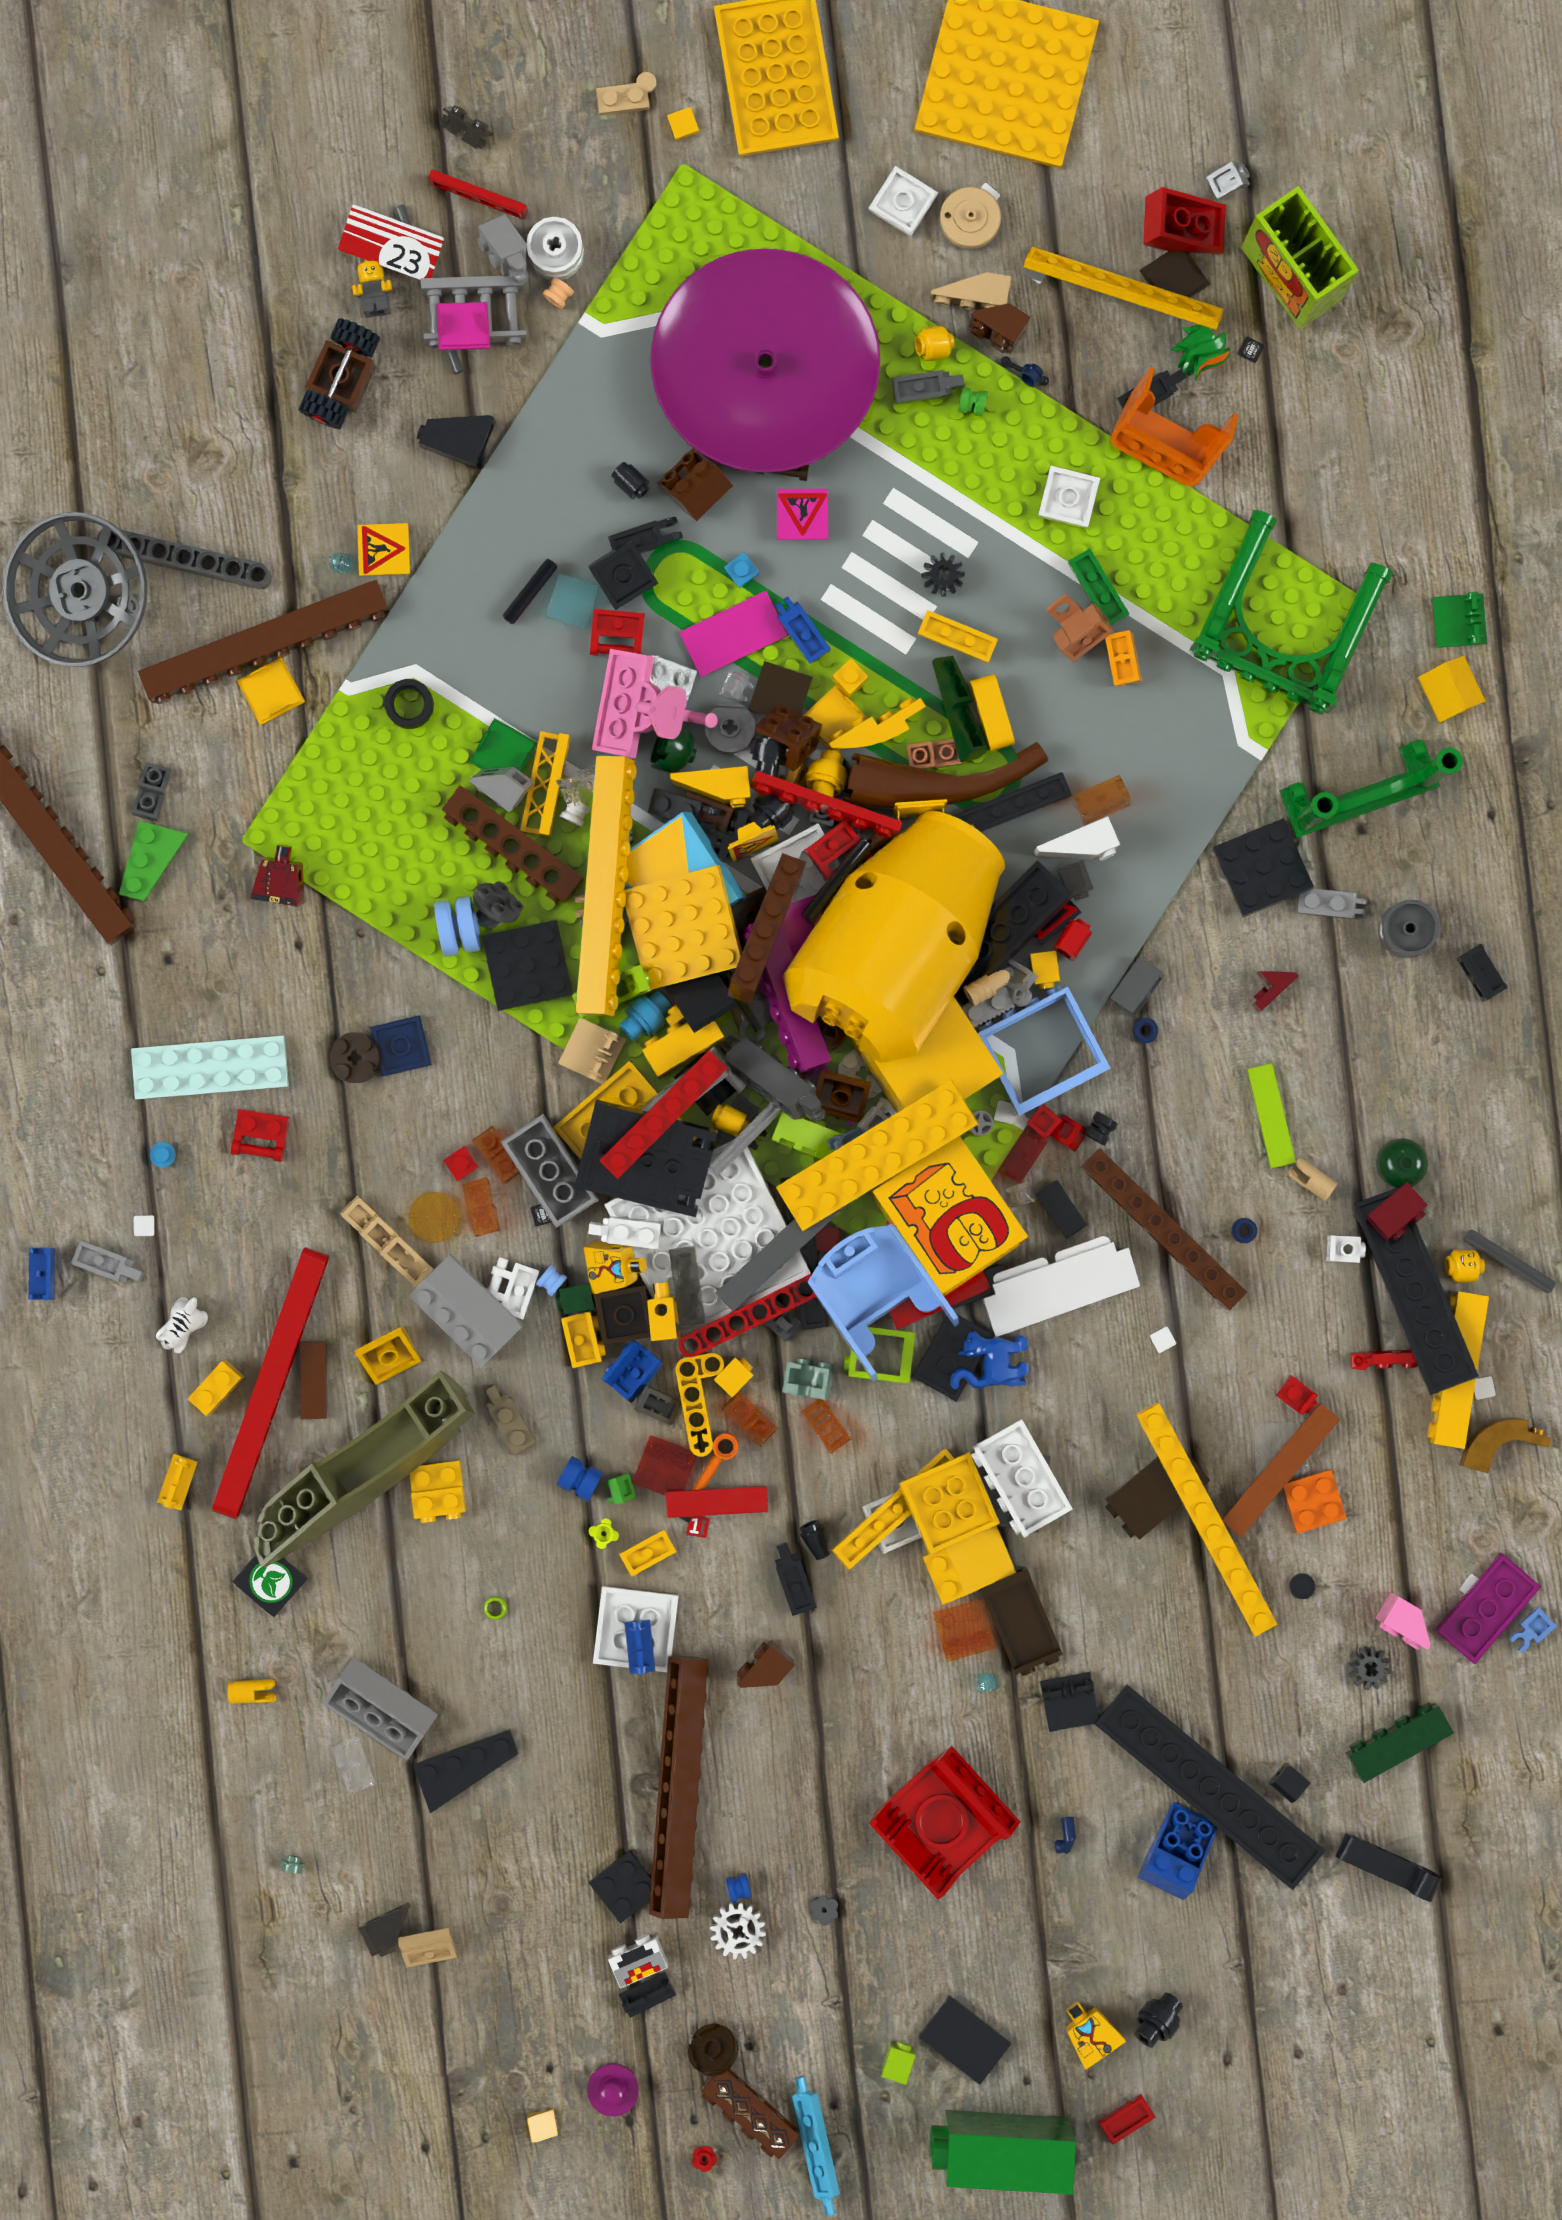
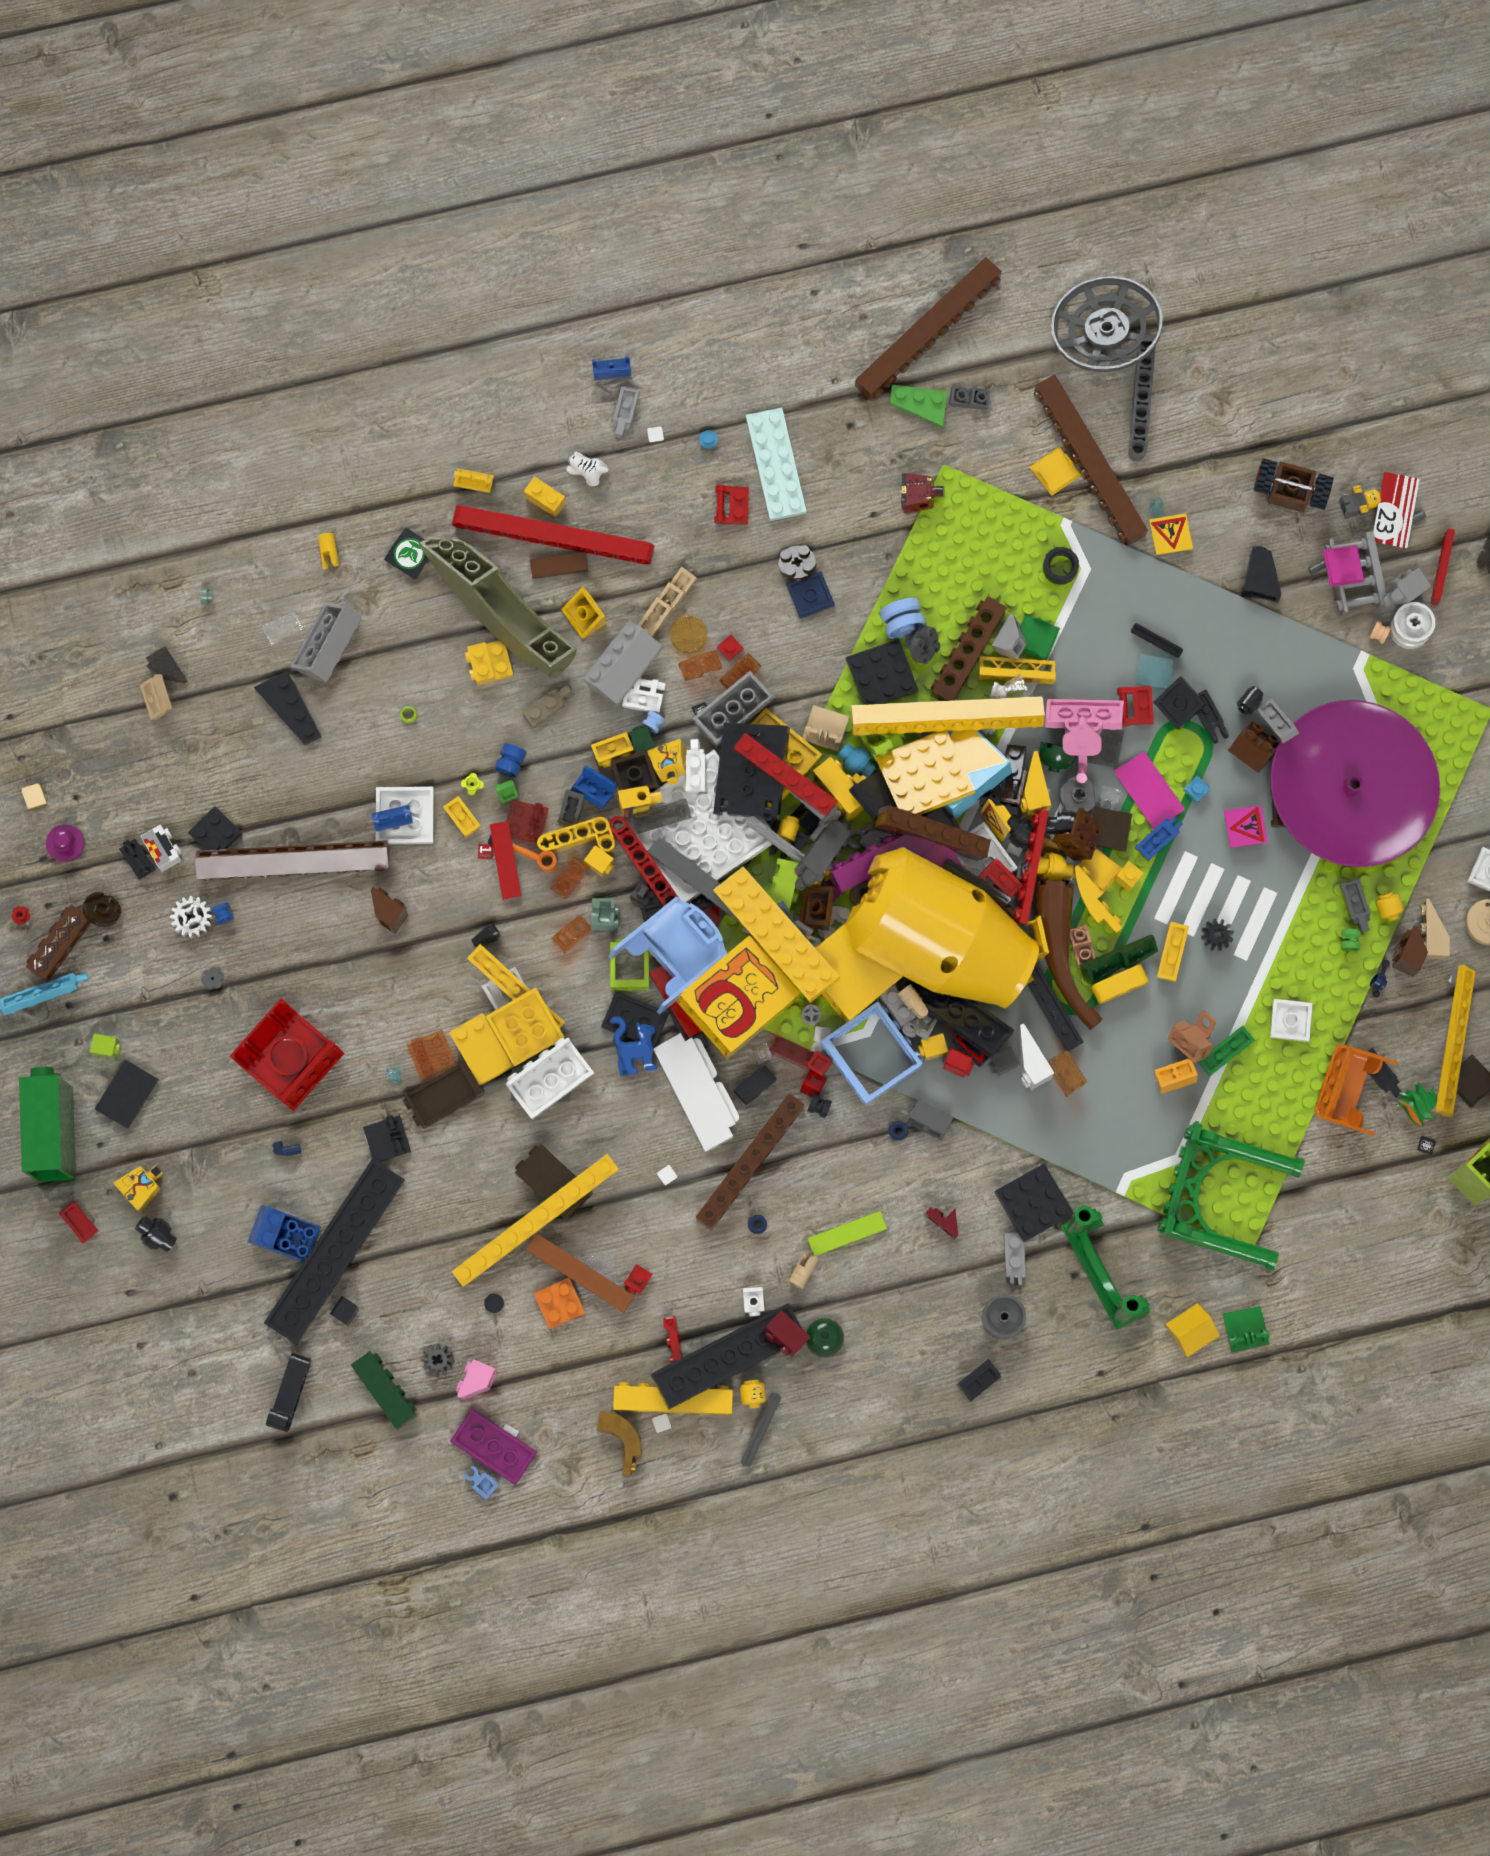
camera: 80 degrees right, 10 degrees down
black hinge [775,1542,817,1616] -> none
none -> light grey plate [1256,699,1299,743]

